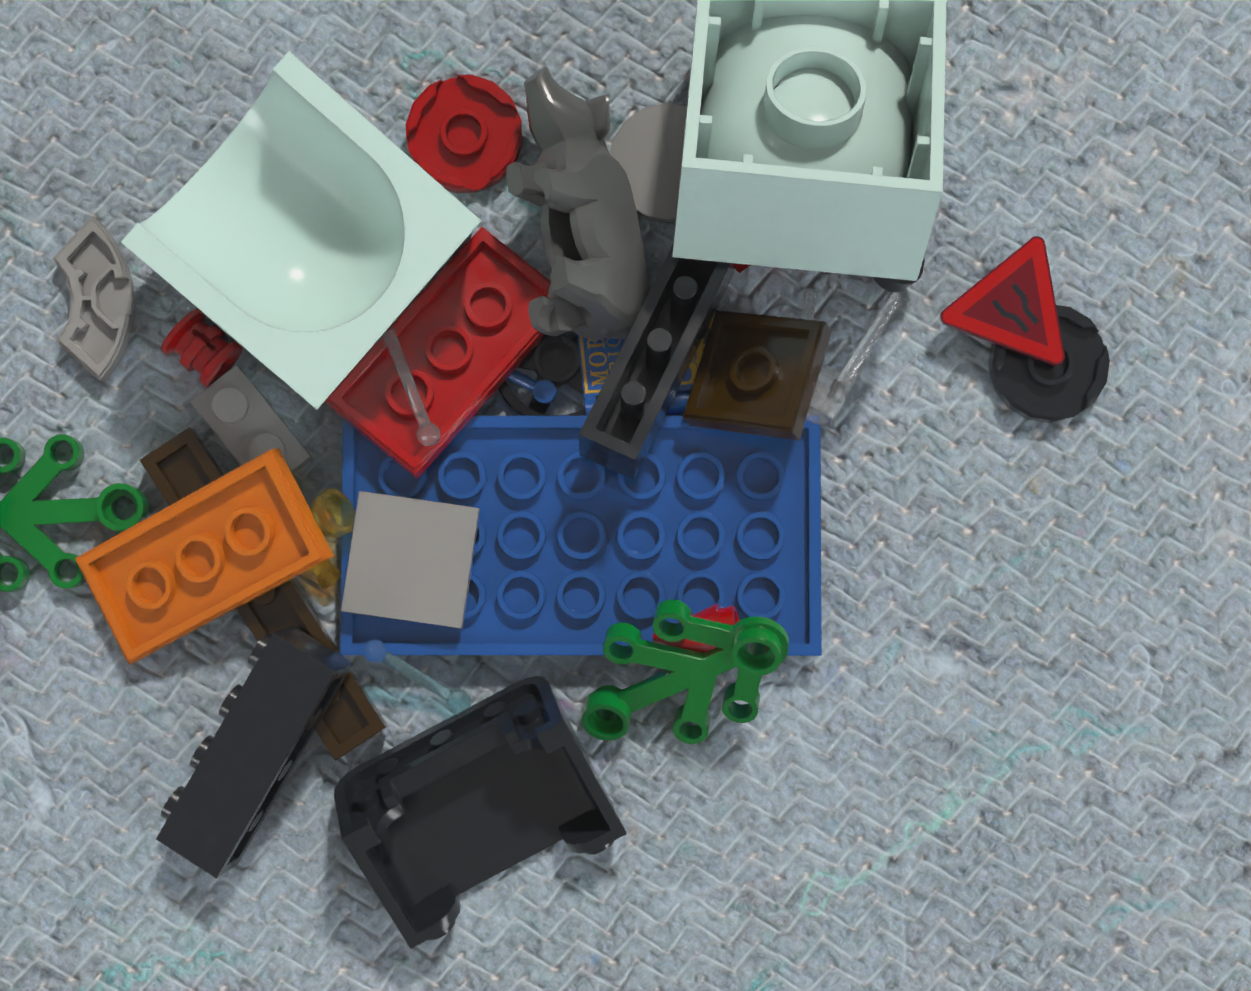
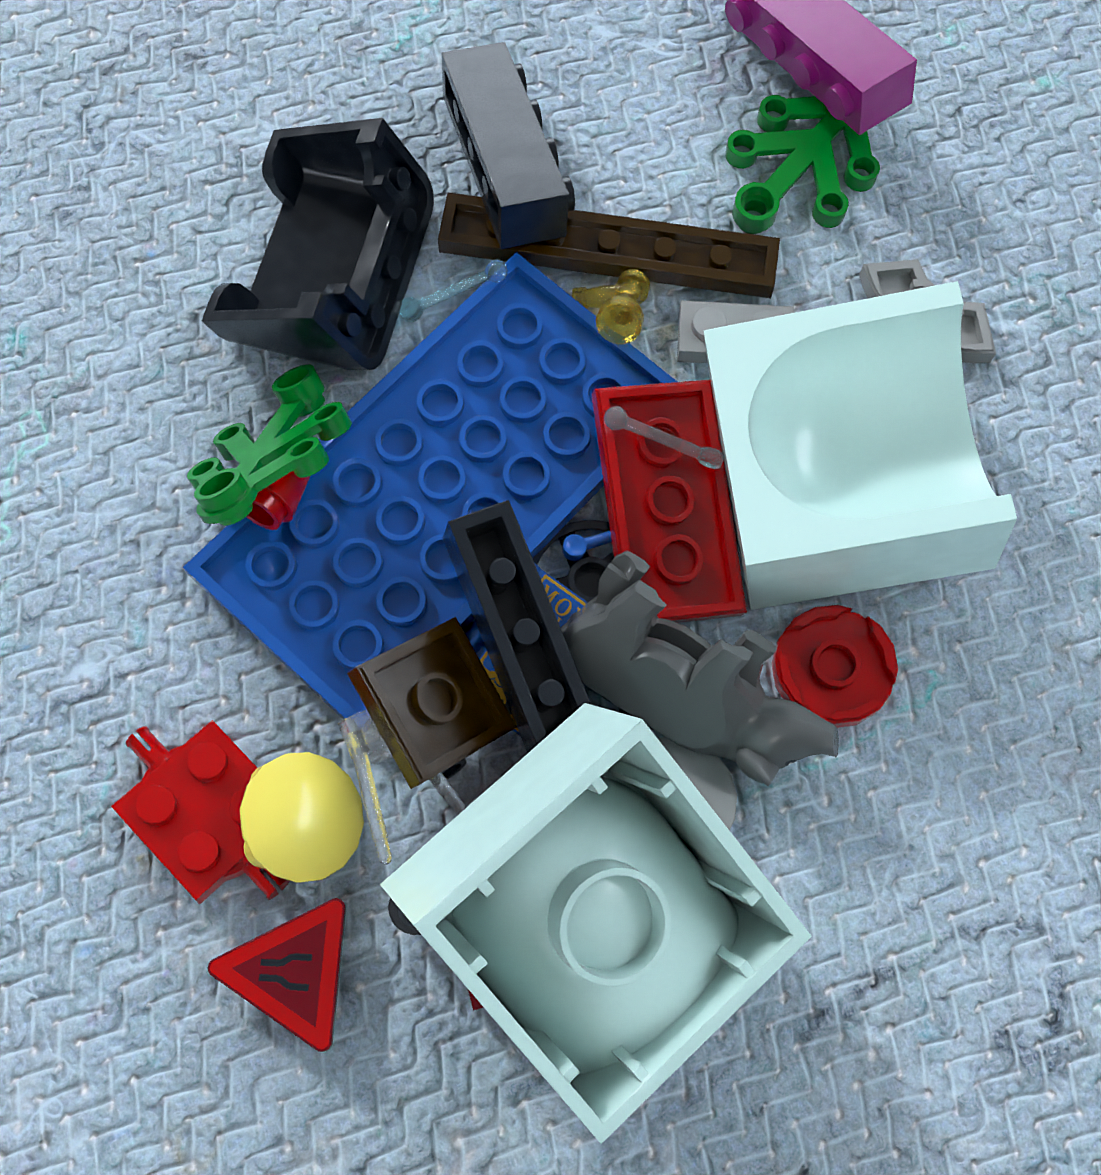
camera: 130 degrees right, 15 degrees down
orange tile [75,448,334,665] -> none
light grey tile [341,491,480,628] -> none
black tile [988,305,1110,423] -> none
none -> red plate [111,720,290,905]
none -> light yellow dish [240,752,364,883]

